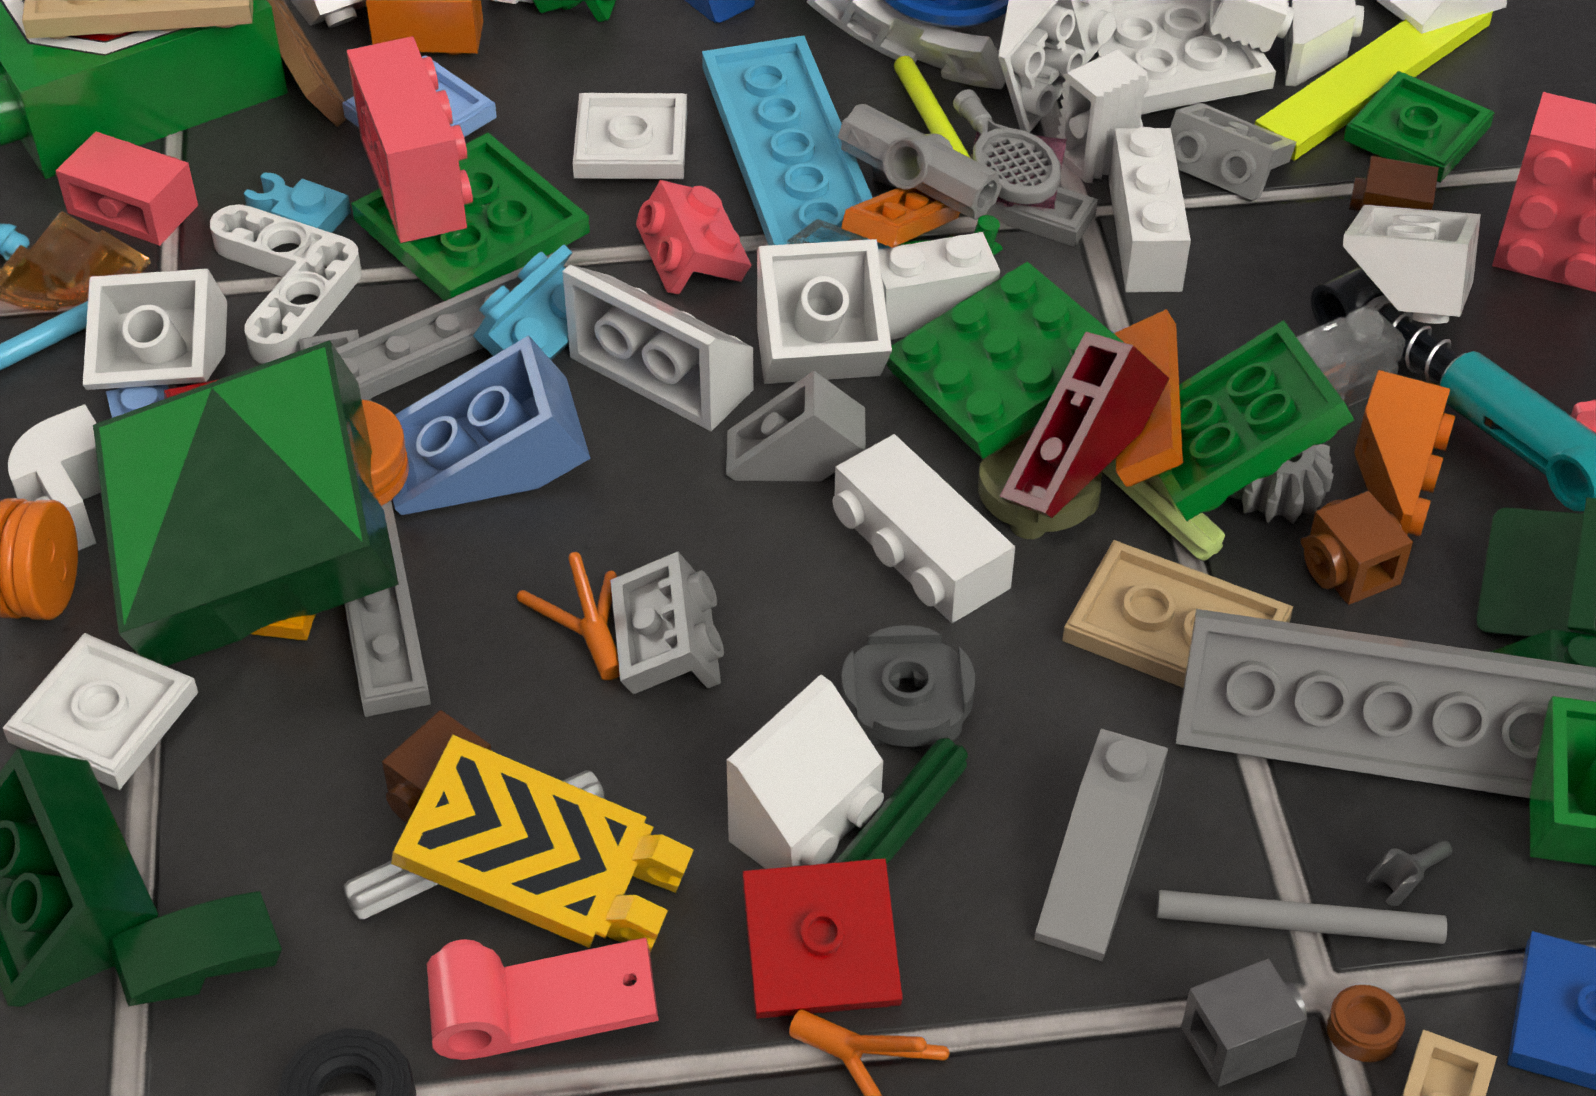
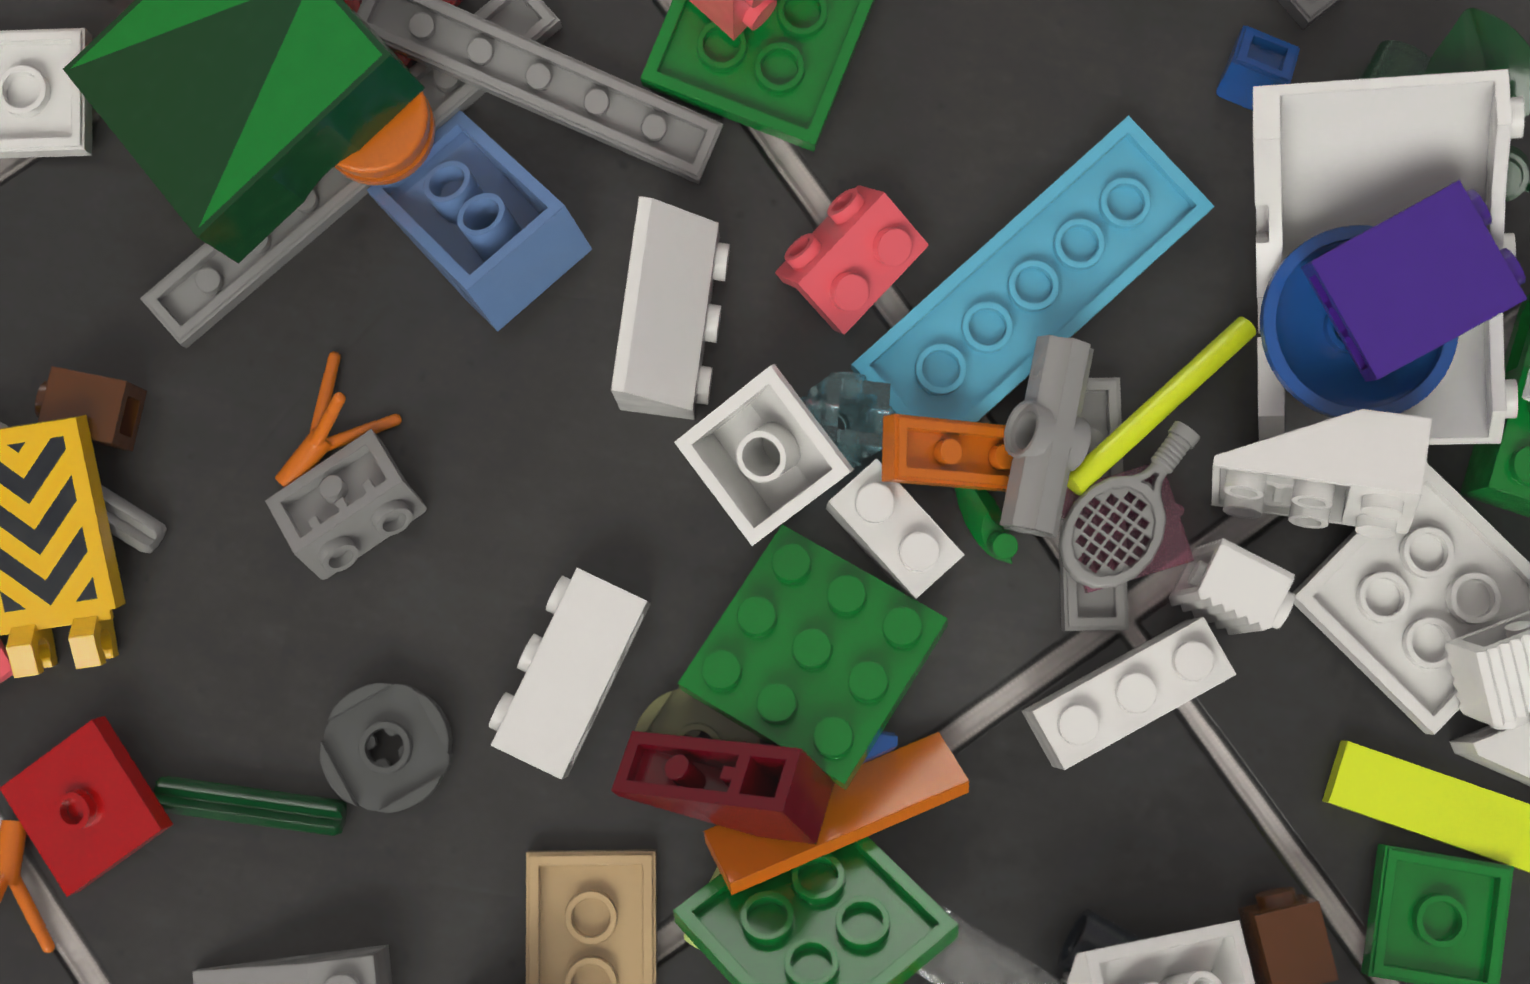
camera: 60 degrees right, 35 degrees up
medium azure bracket [473,244,573,360] -> none
white plate [573,93,687,179] -> none
light grey slope [726,371,866,481] -> none
white slope [727,675,884,869] -> none
light grey bracket [1170,102,1297,200] -> none

